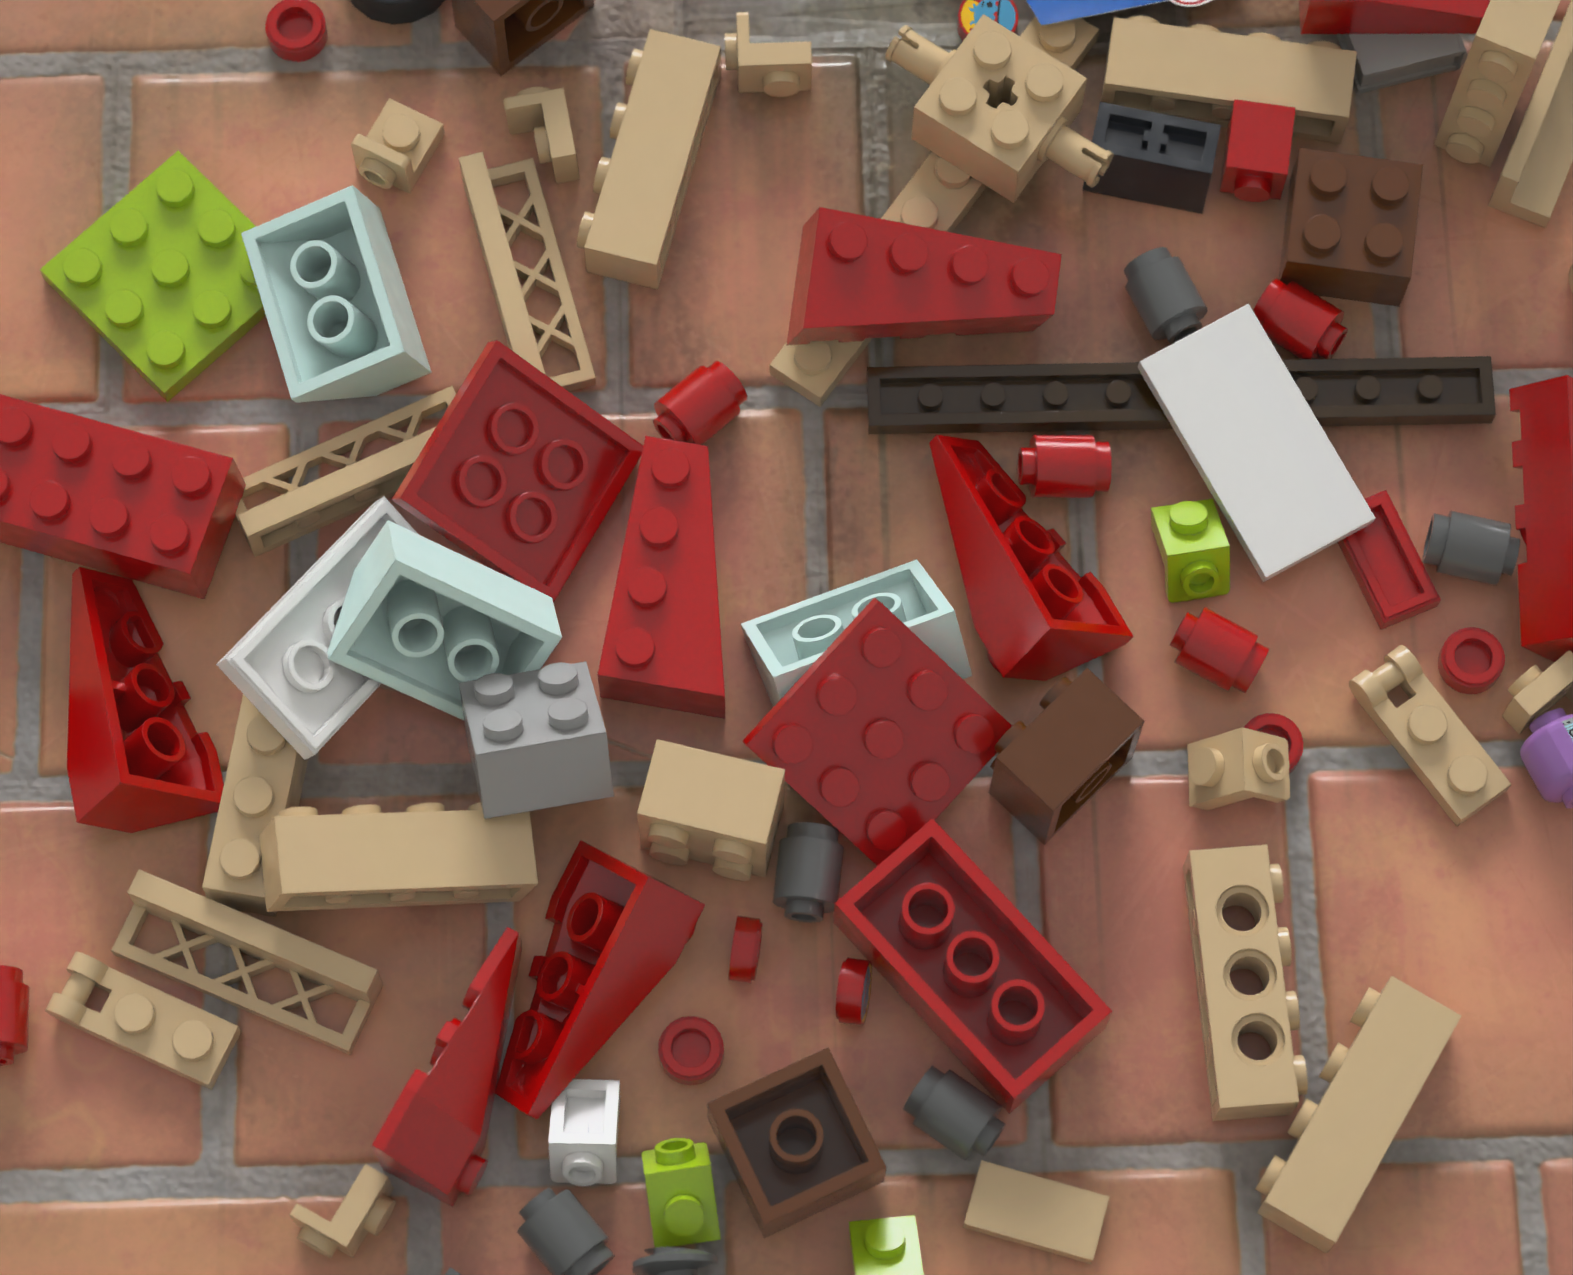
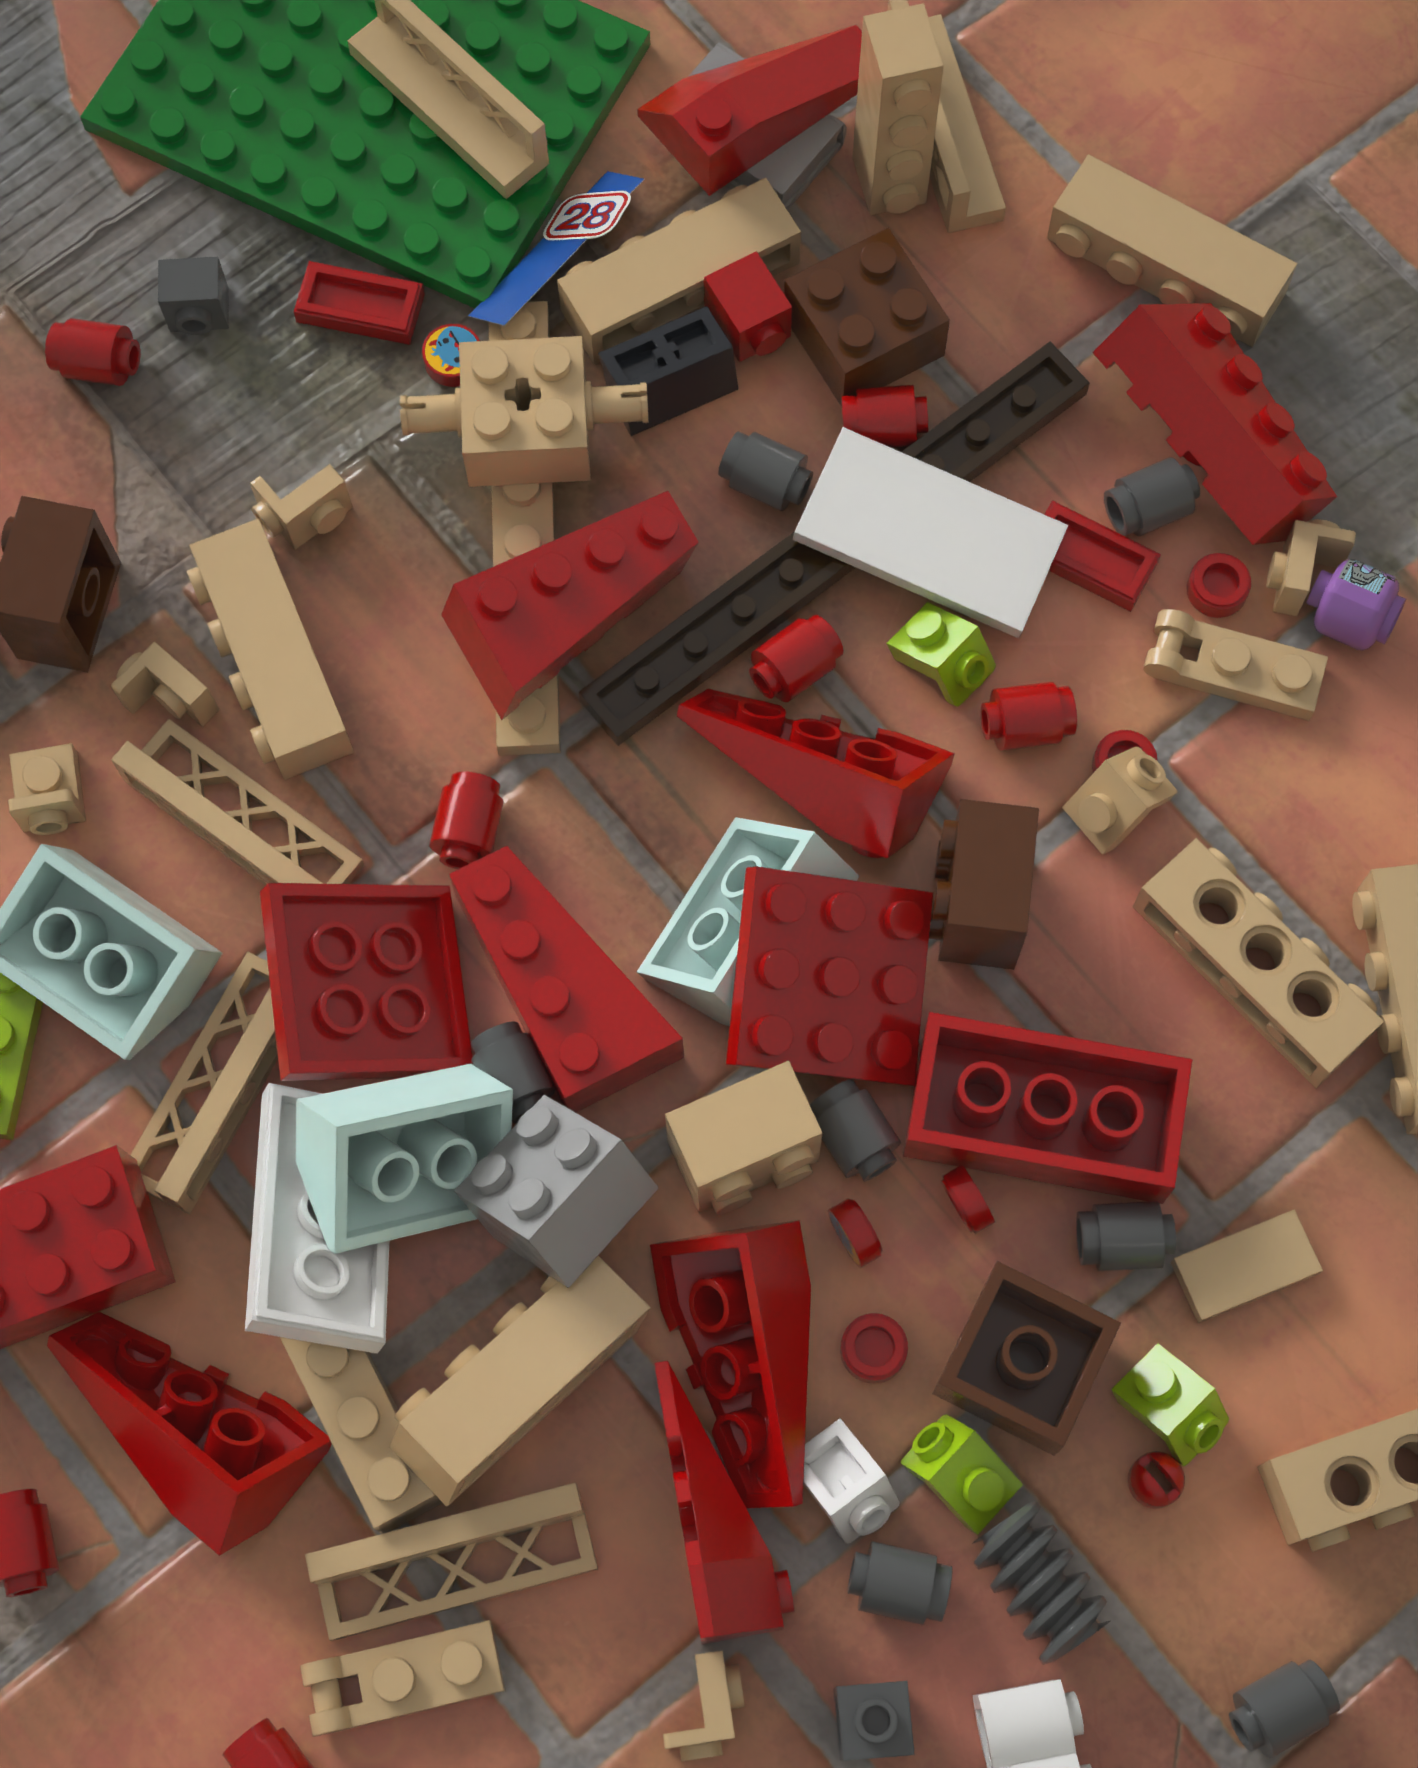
camera: 35 degrees left, 0 degrees up
none -> dark grey brick [471,1021,556,1124]

